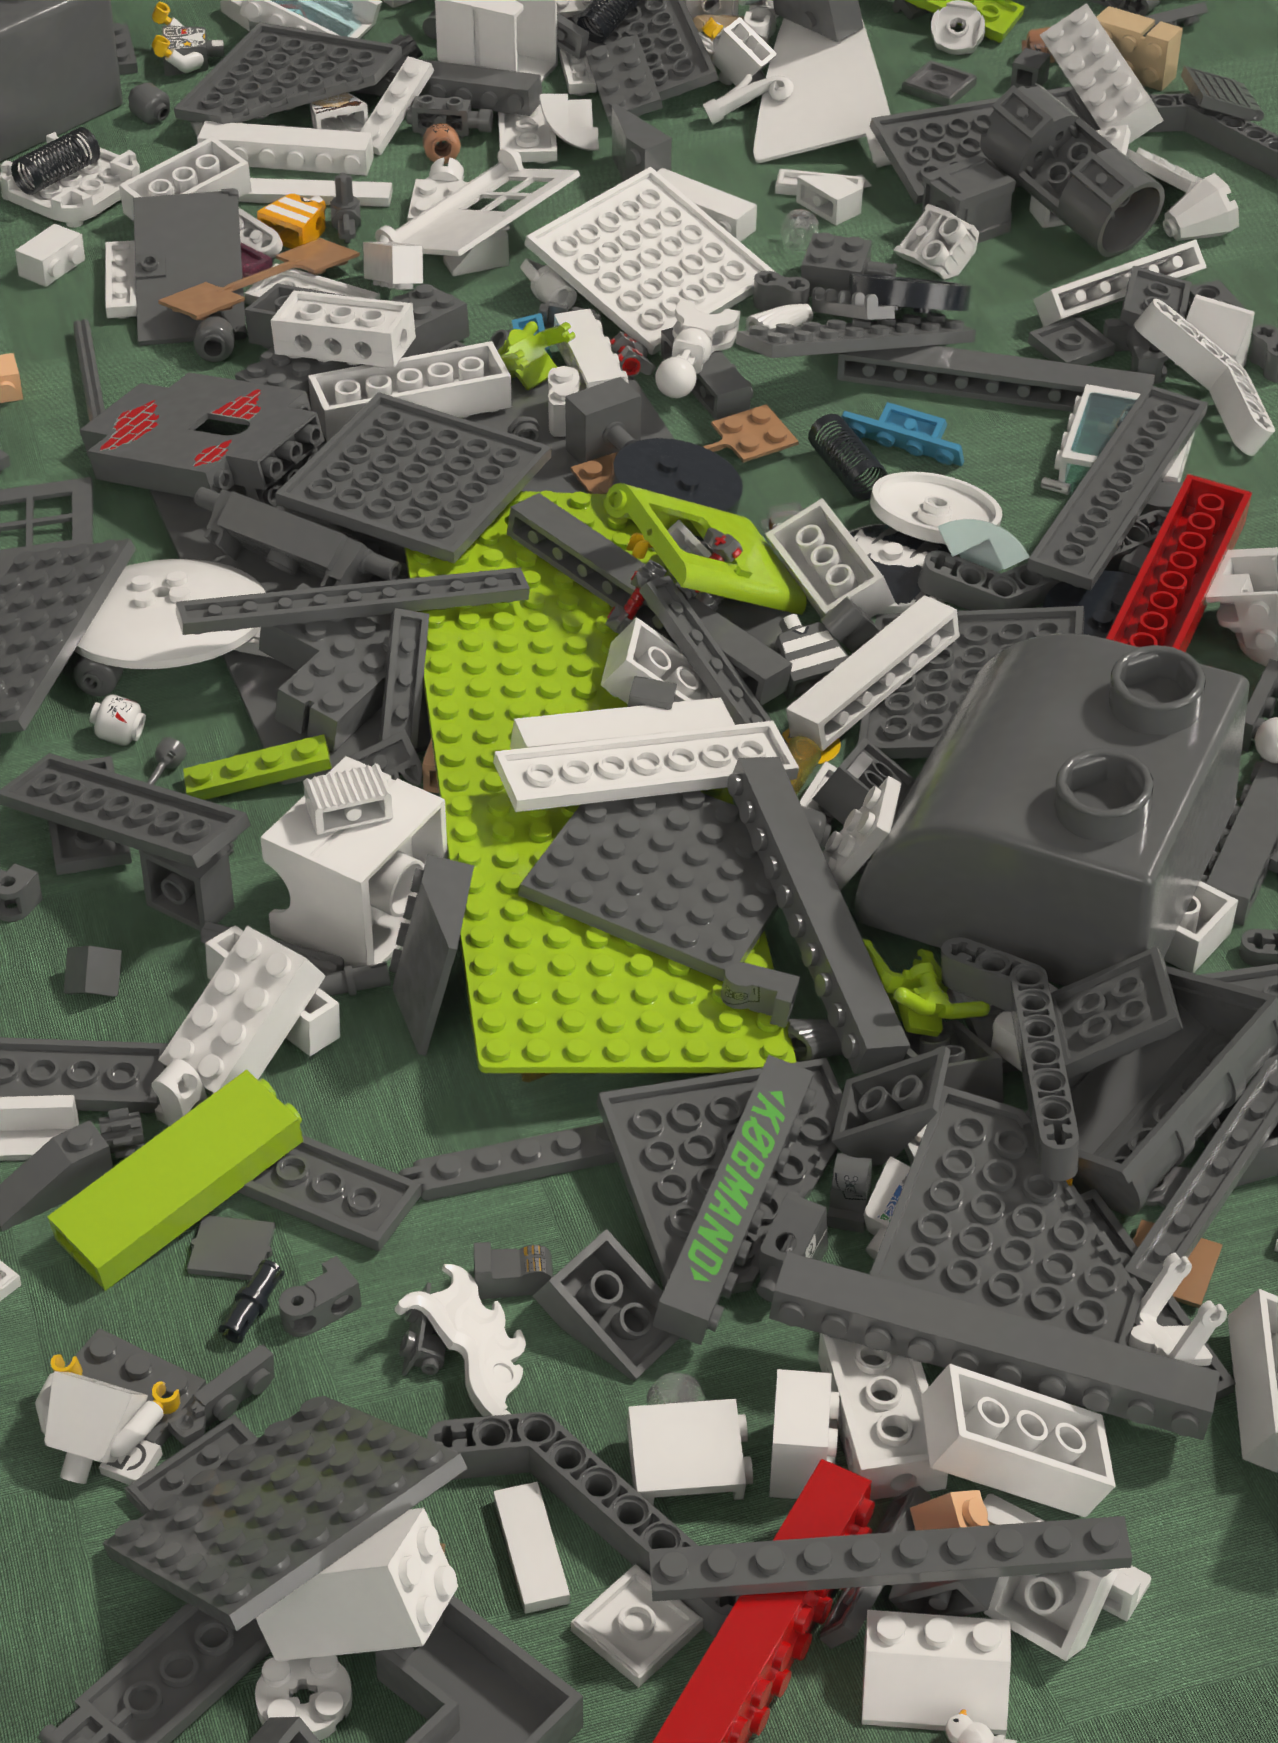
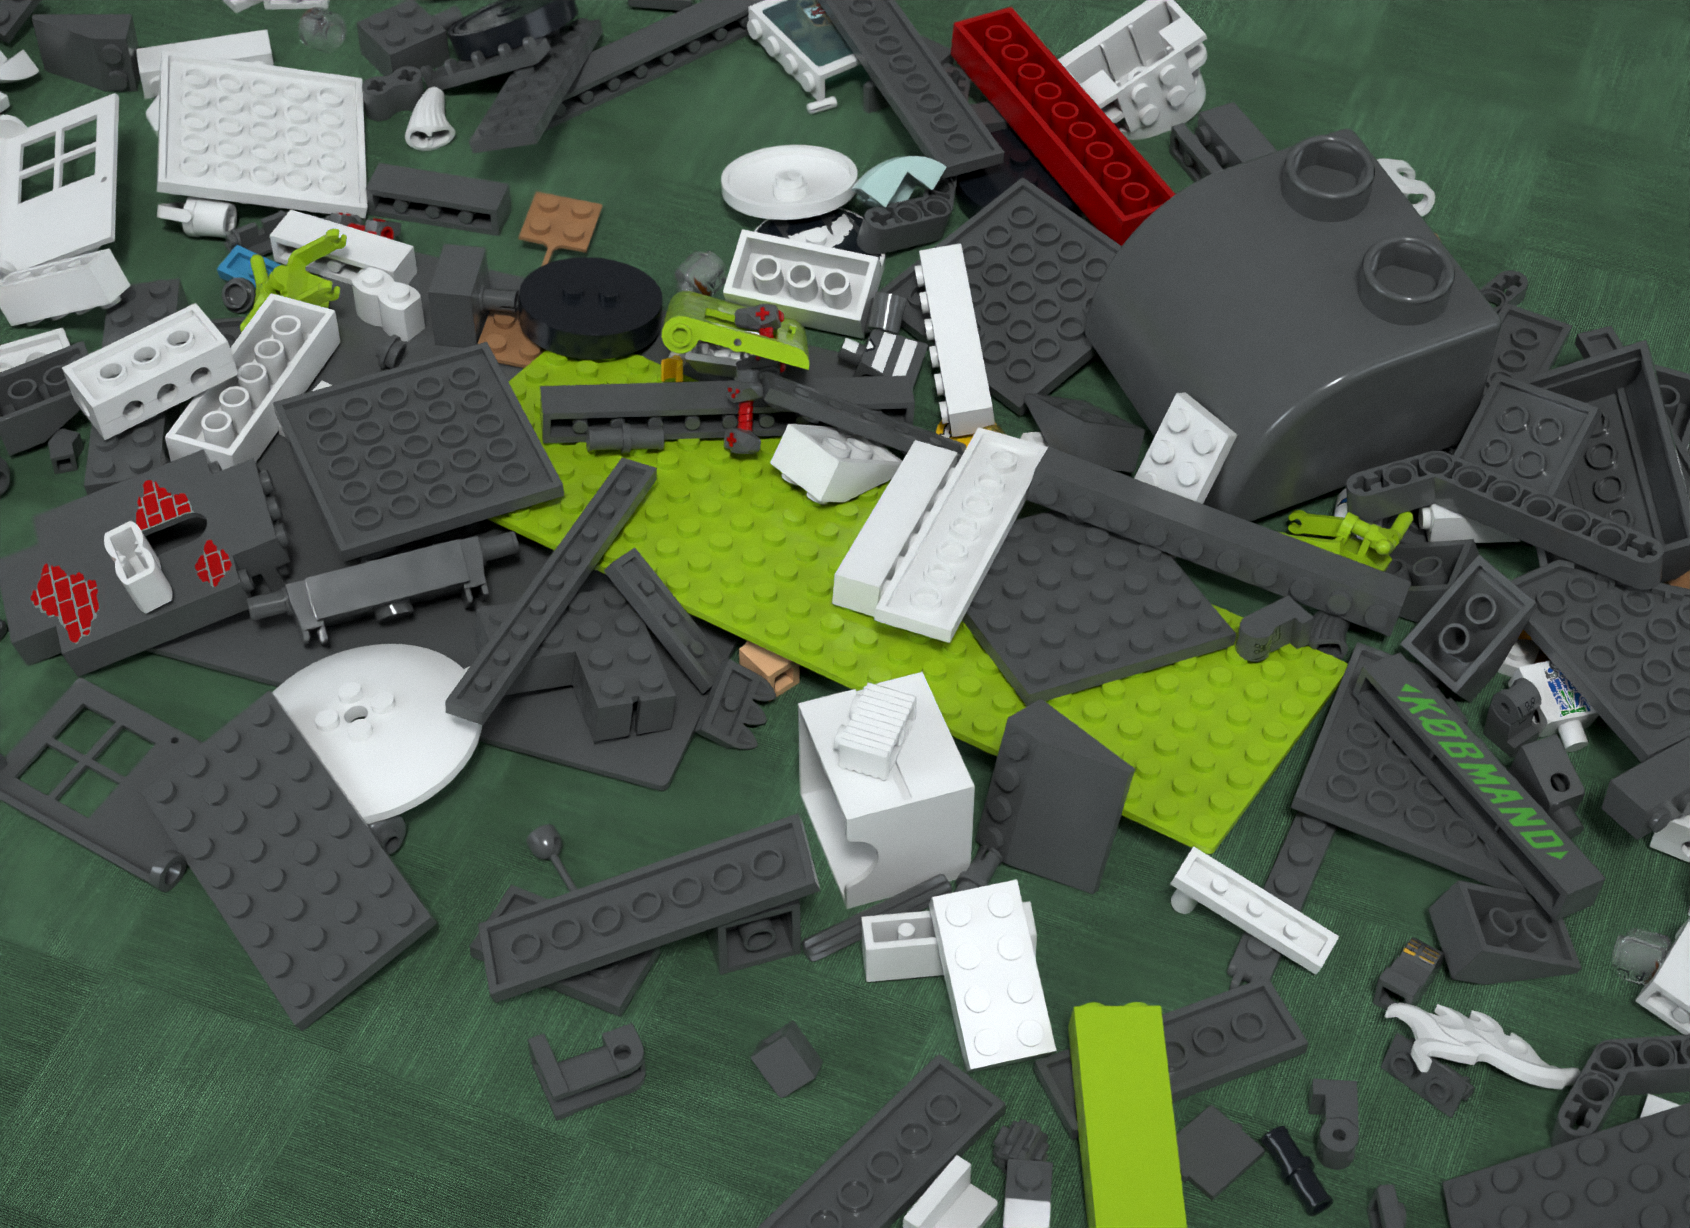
camera: 50 degrees left, 5 degrees up
white head [89,694,146,746] -> none
white leg [152,1058,207,1126] -> none
lime plate [183,734,332,800] -> none
dark grey panel [628,676,677,709] -> none
white piece [655,299,740,398] -> none
black piece [808,414,888,500] -> none
dark azure bracket [841,402,964,466] -> none
none -> white brick [104,521,172,613]
none -> dark grey pin [586,423,664,453]
none -> white piece [1170,846,1339,975]

